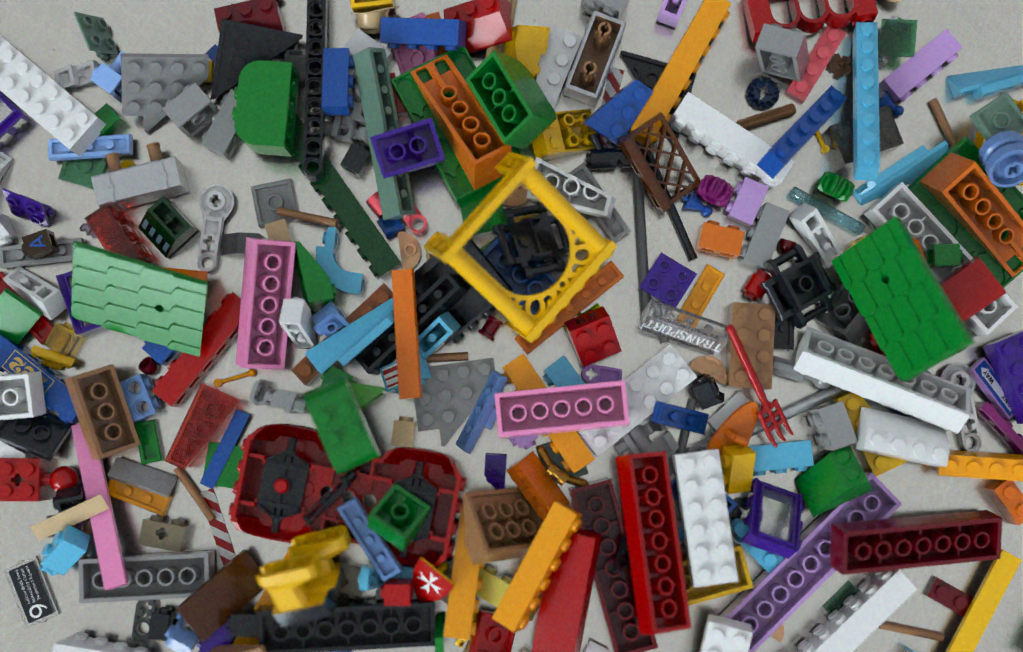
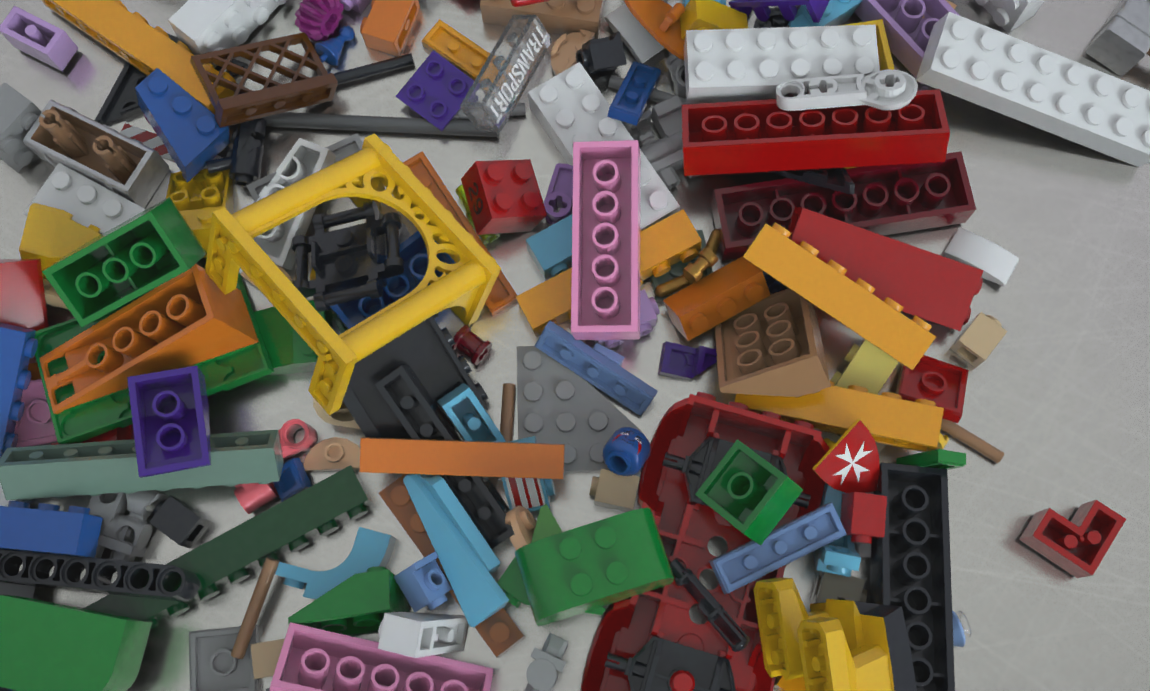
camera: 80 degrees left, 10 degrees down
none -> light nougat plate [505,505,537,550]
none -> blue head [602,427,651,476]
none -> white beam [776,69,918,111]

